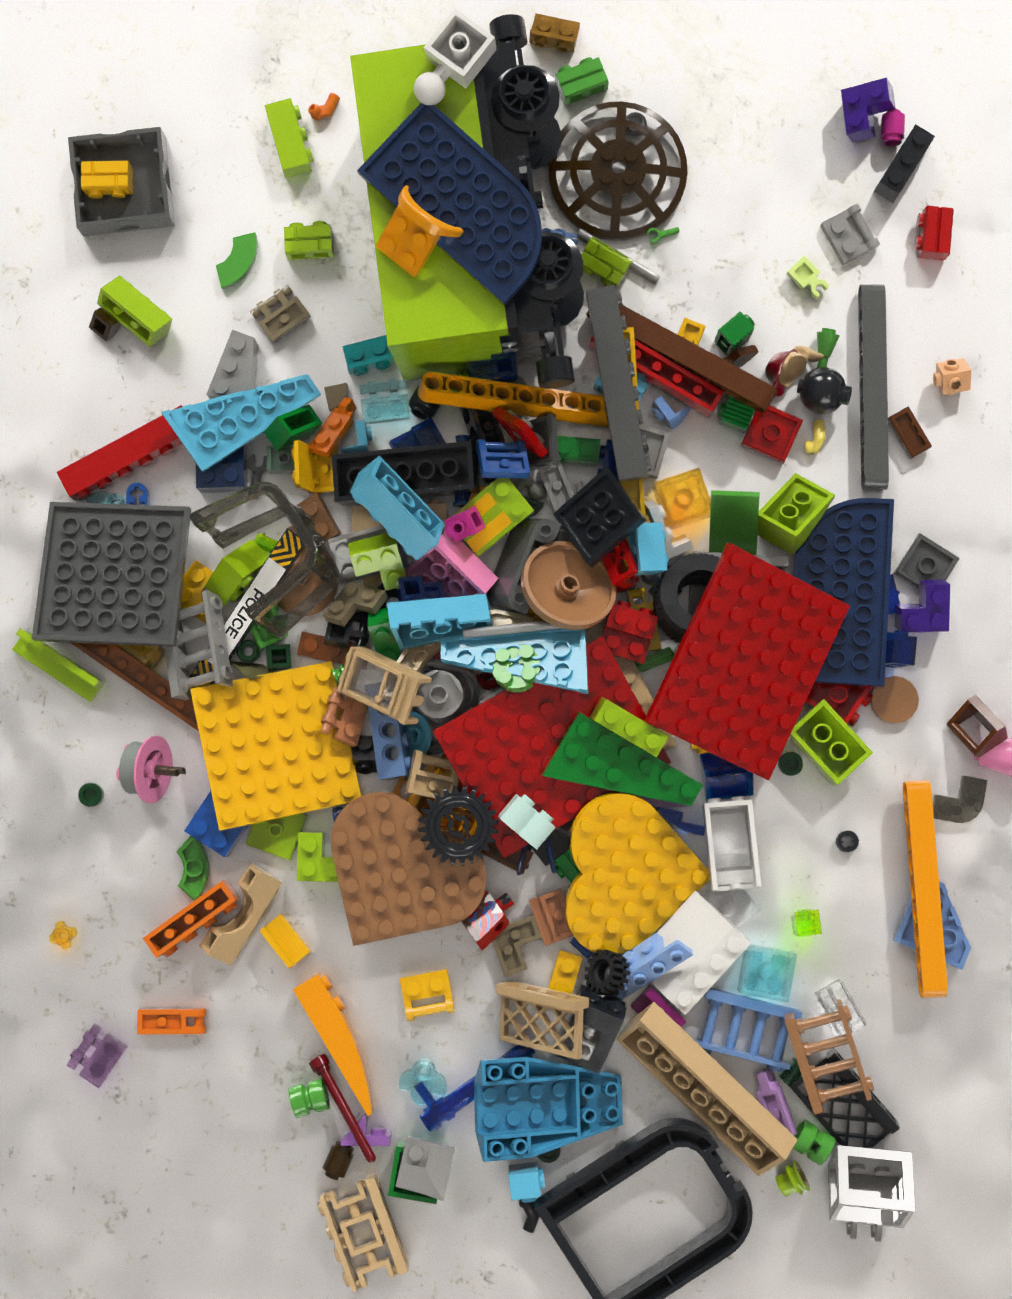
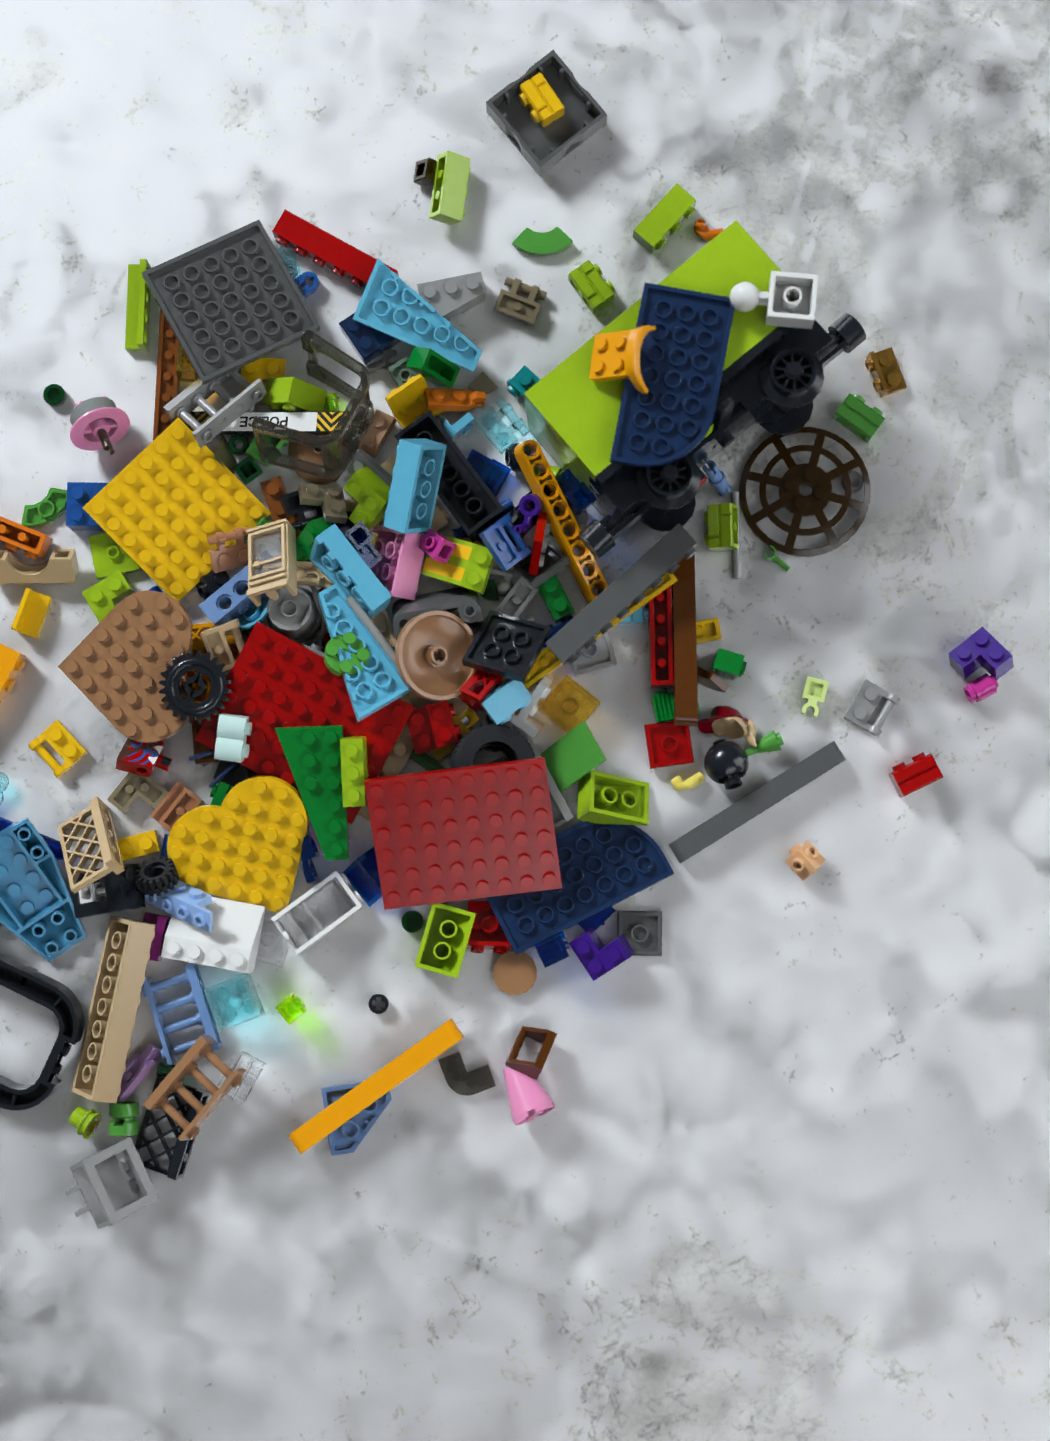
camera: 60 degrees right, 0 degrees up
medium blue plate [652,396,691,430] -> none
black brick [874,124,935,203] -> none
reddish brown plate [888,406,932,459] -> none
none -> dark purple plate [513,494,543,534]

